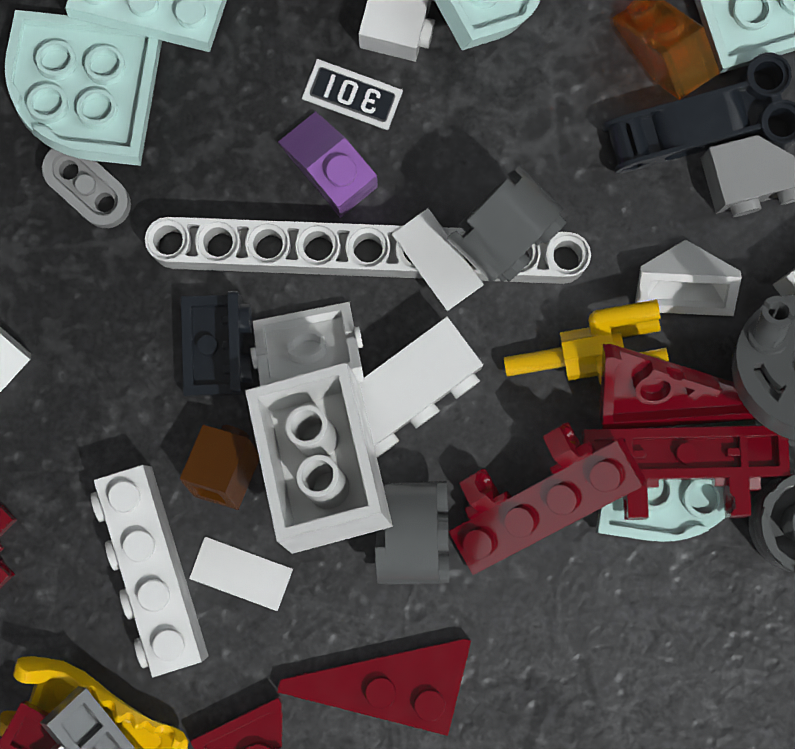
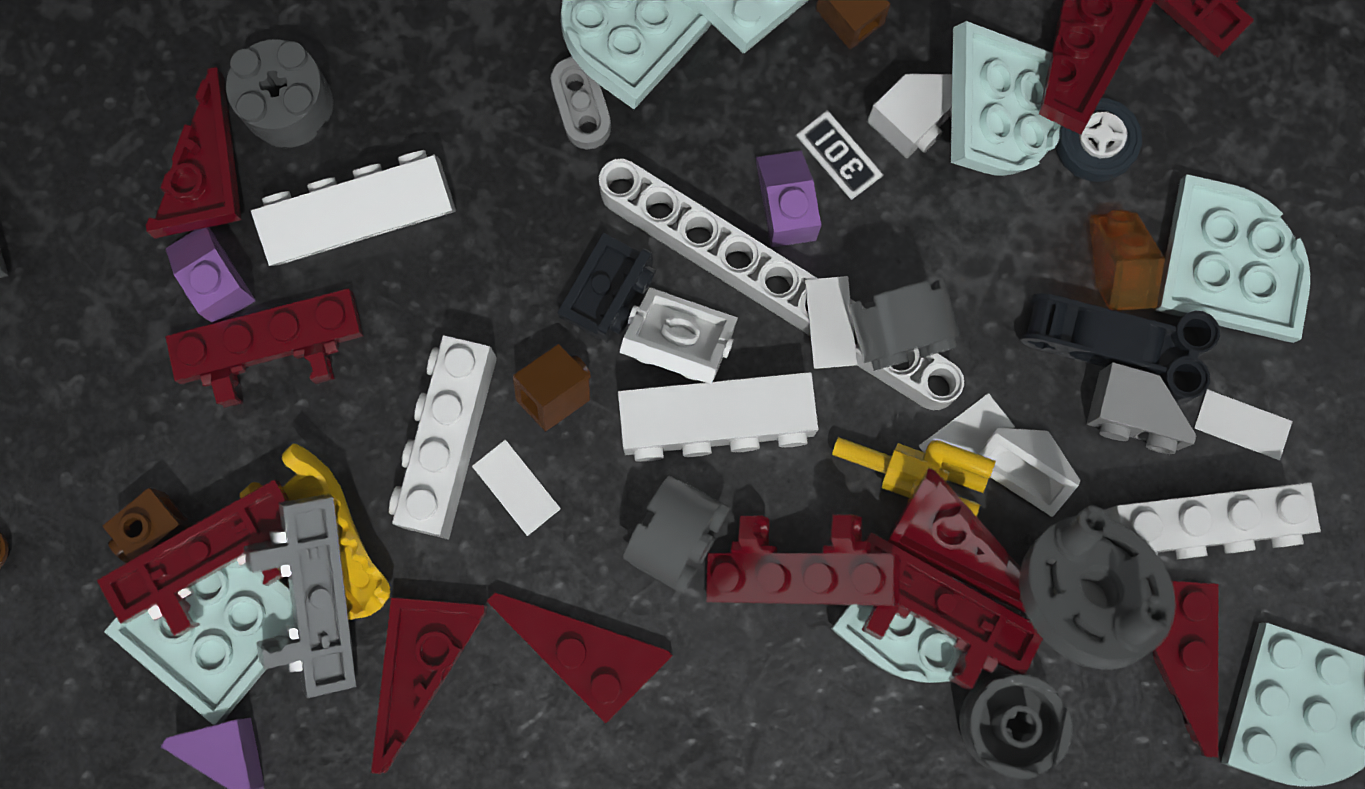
camera: 30 degrees right, 5 degrees down
white brick [245,362,393,554] -> none
none -> white sticker [919,393,1015,454]

